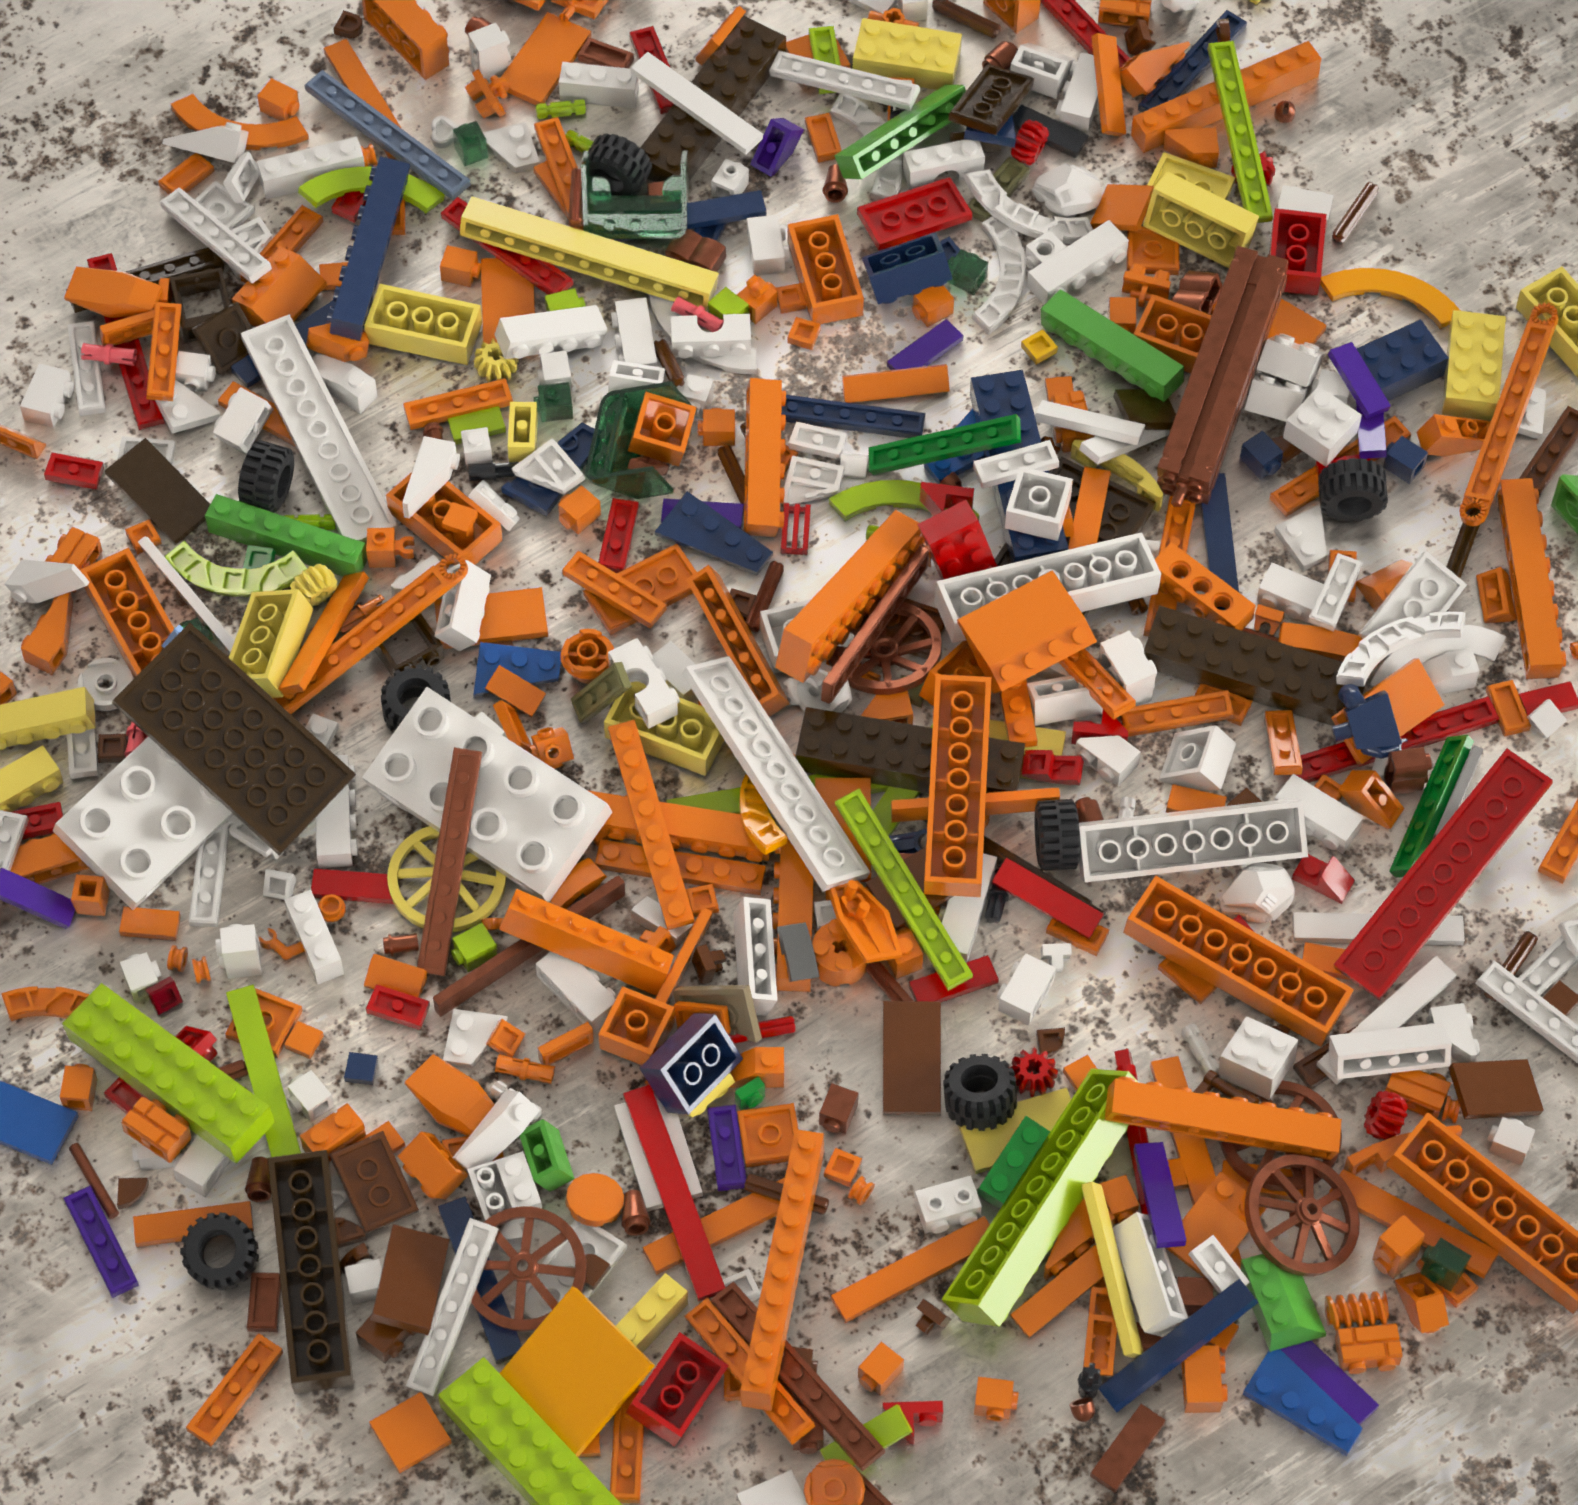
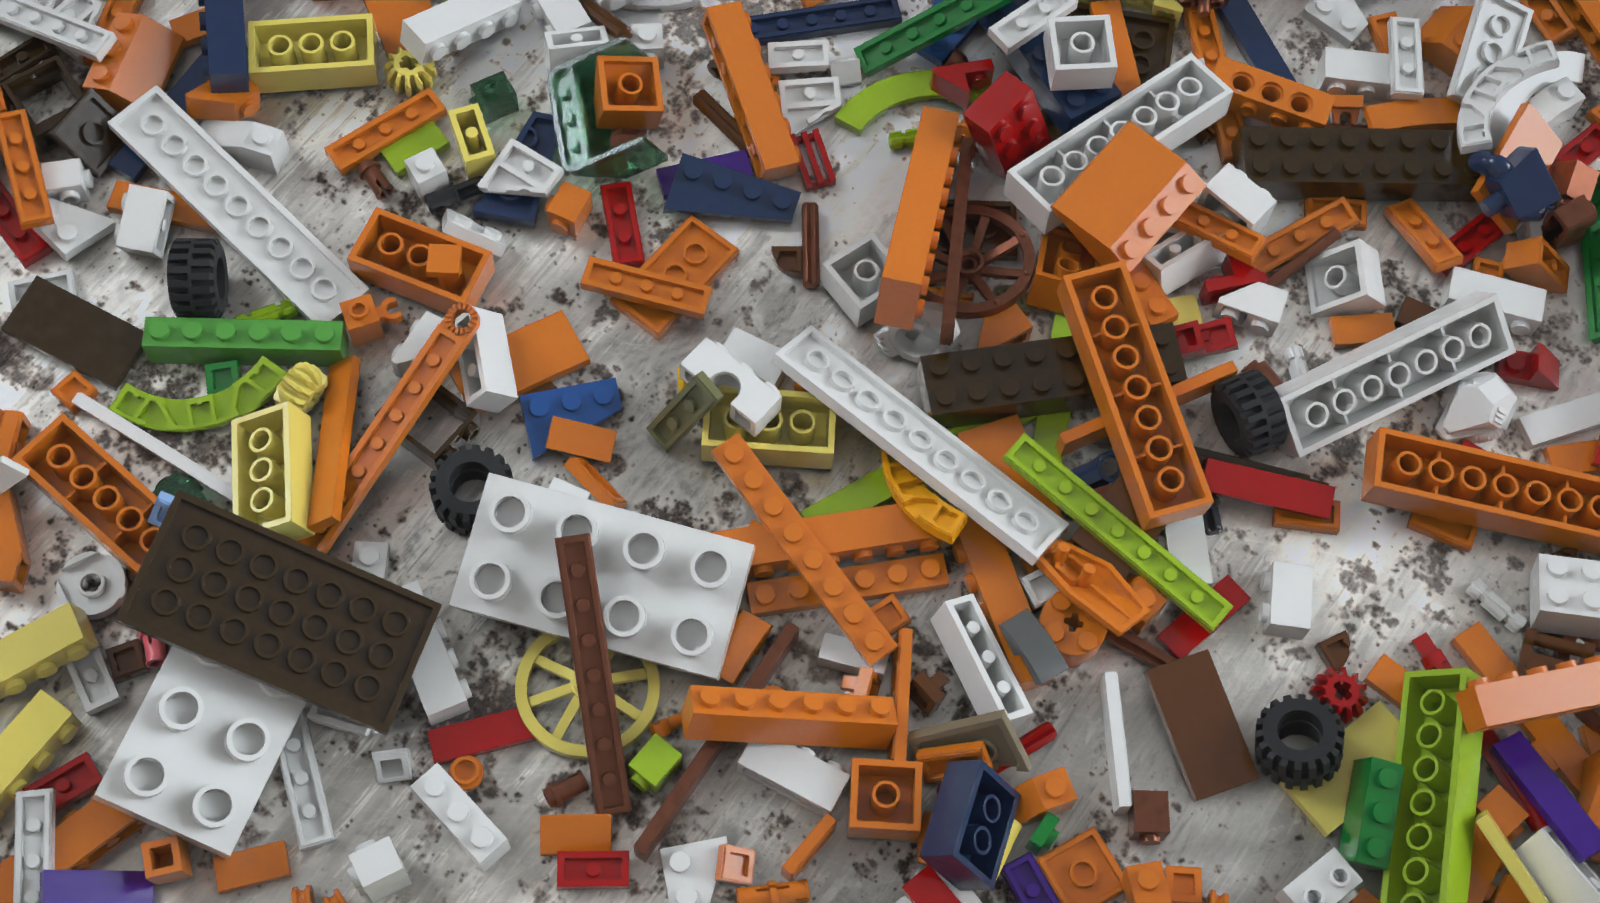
camera: 25 degrees left, 5 degrees up
orange arm [259,928,305,960] -> none
orange axle [340,594,386,633] -> none
white slope [402,436,460,518] -> none
orange brick [529,727,574,769] -> none
white brick [537,351,572,395] -> none
orange cone [560,629,614,684] -> none
orange brick [686,565,790,717] -> none
orange brick [698,408,735,446] -> none
white tile [1040,943,1072,972] -> none
none -> white tile [1099,671,1133,815]
none -> copper bar [1267,227,1342,287]
none -> brick [1551,160,1600,207]

